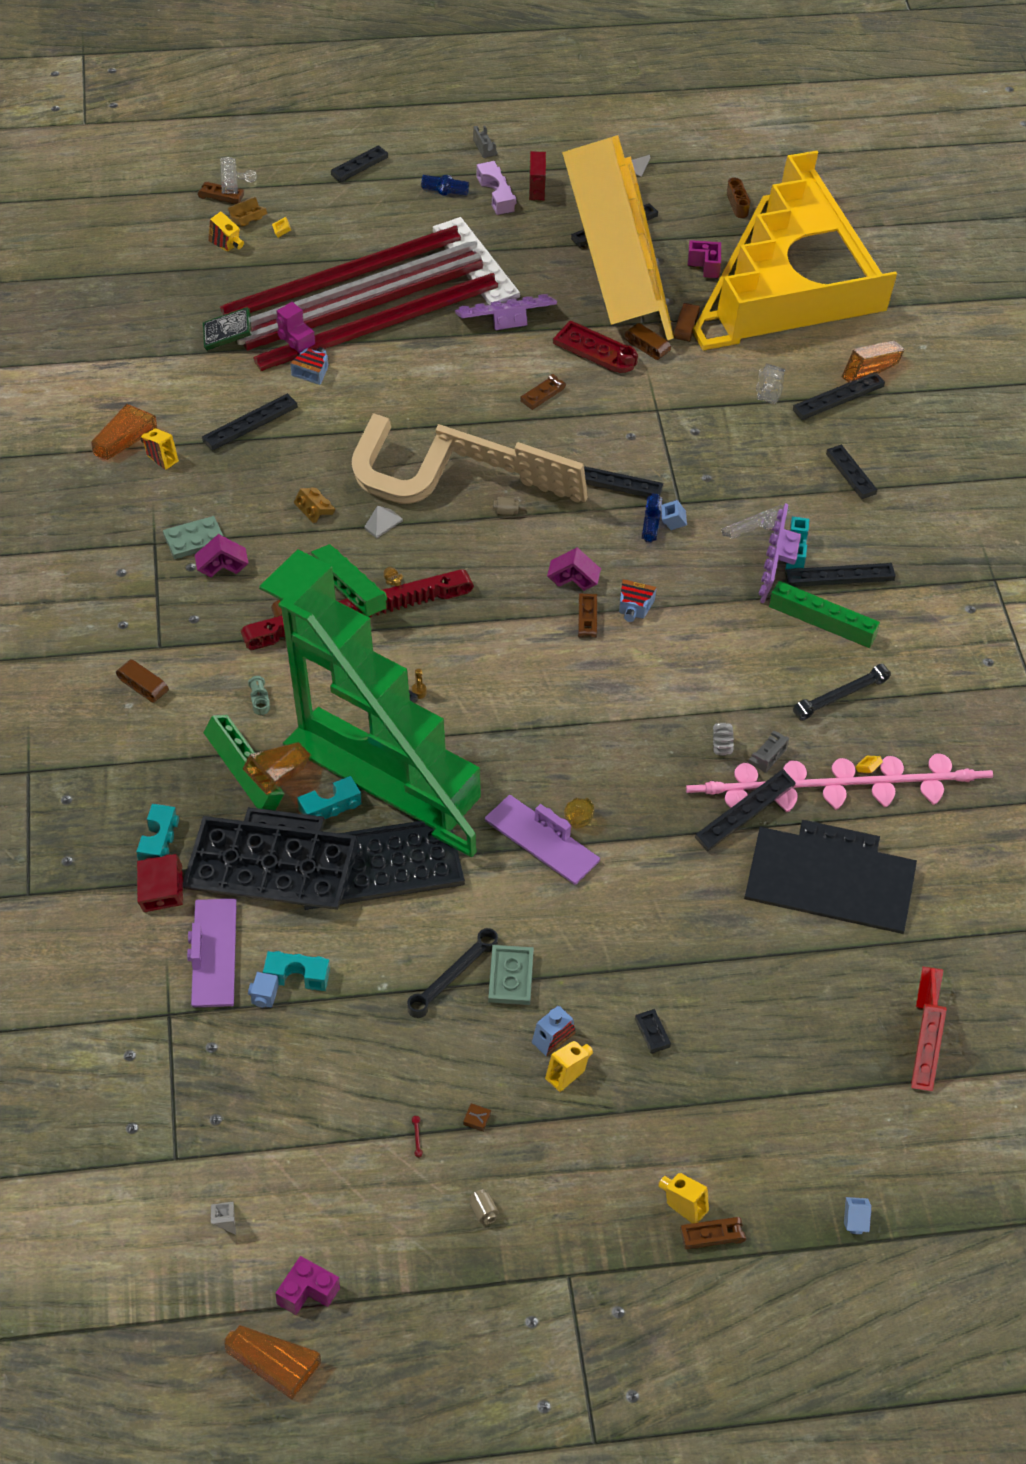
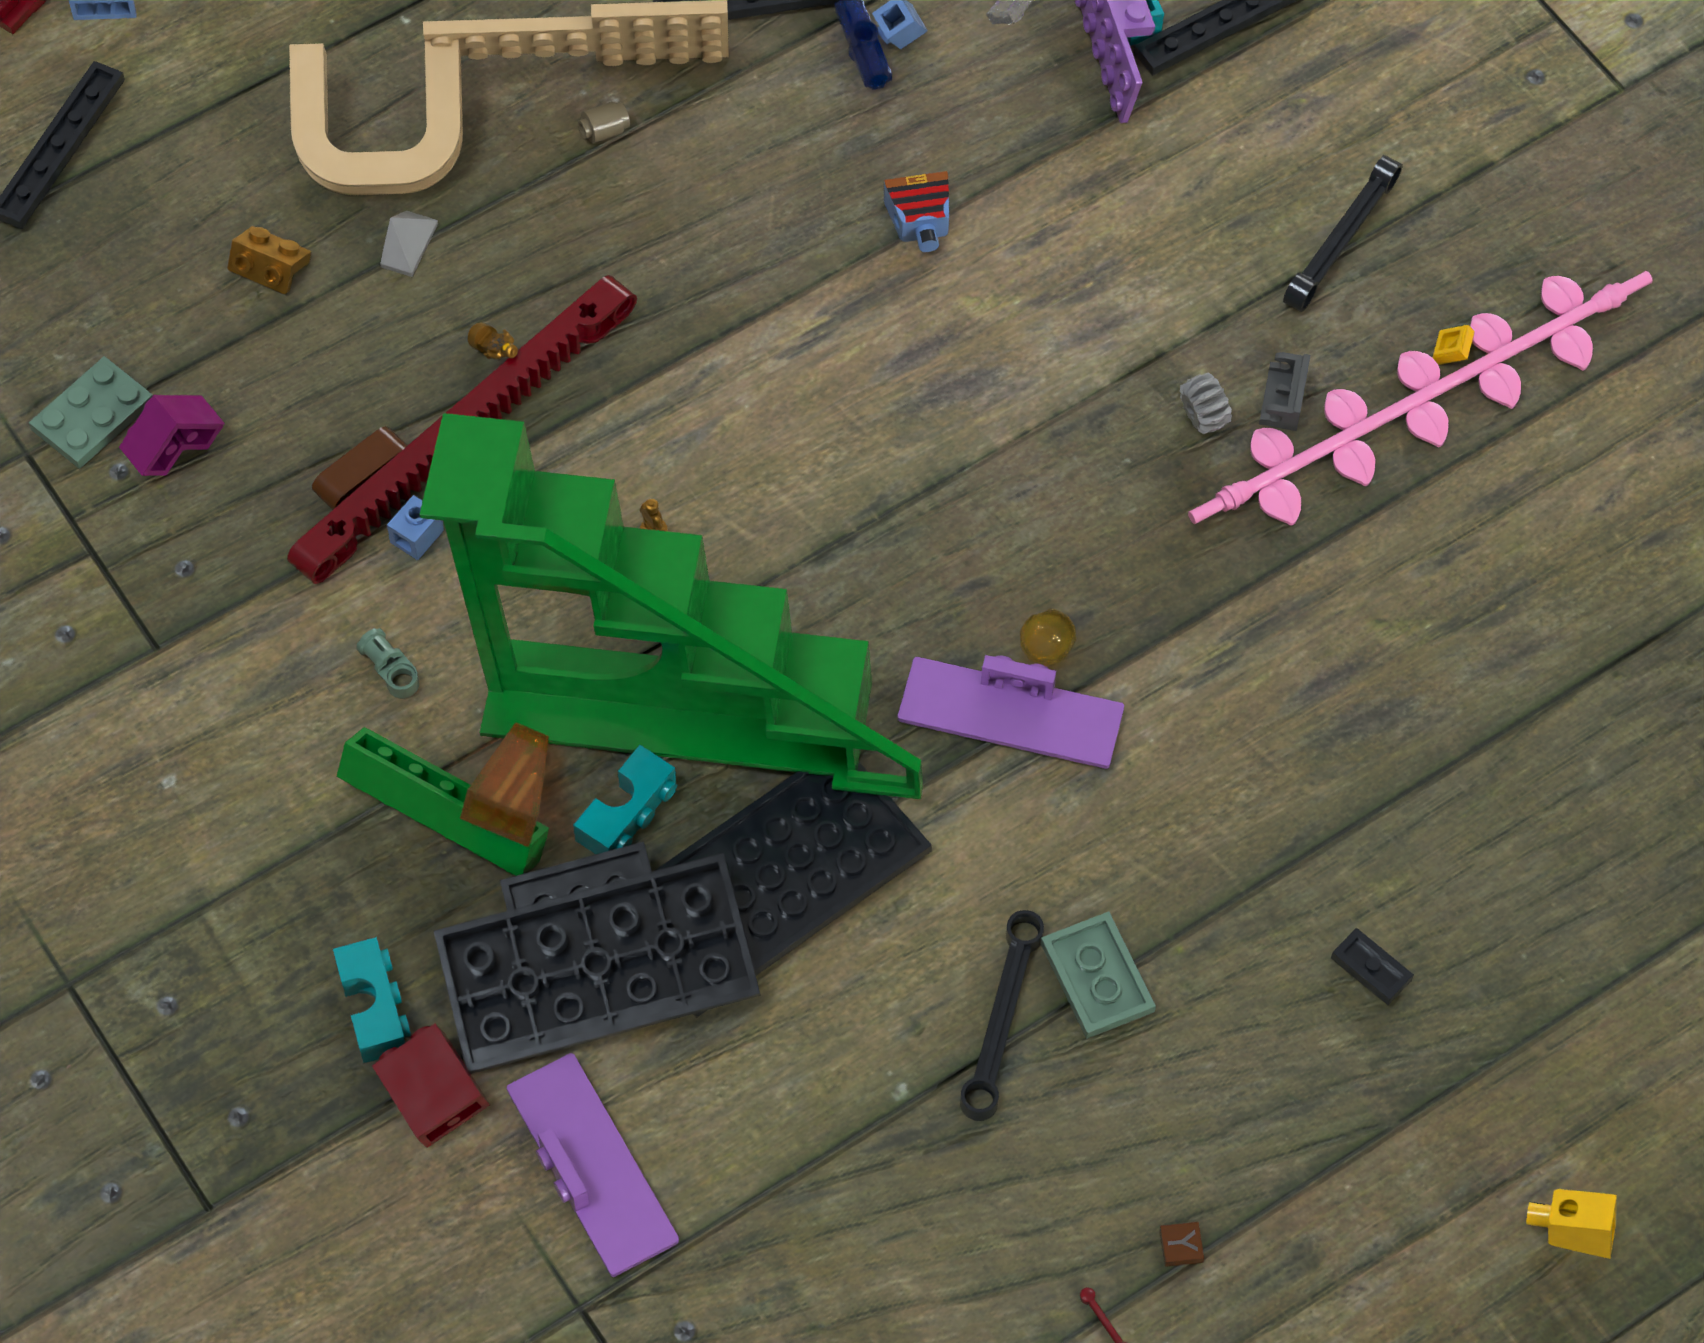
camera: 25 degrees left, 10 degrees up
reddish brown beam [116,659,169,703] -> none
medium blue brick [248,972,279,1008] -> none
teal arch [263,951,330,991] -> none
green brick [311,544,387,616] -> none
medium blue torso [532,1006,576,1057] -> none
yellow torso [545,1041,593,1092] -> none
magenta brick [547,547,601,591] -> none
reddish brown plate [578,593,597,638] -> none
reddish brown plate [680,1217,746,1249] -> none
black plate [695,769,796,852] -> none
black slope [744,819,917,934] -> none
green brick [769,581,880,648] -> none

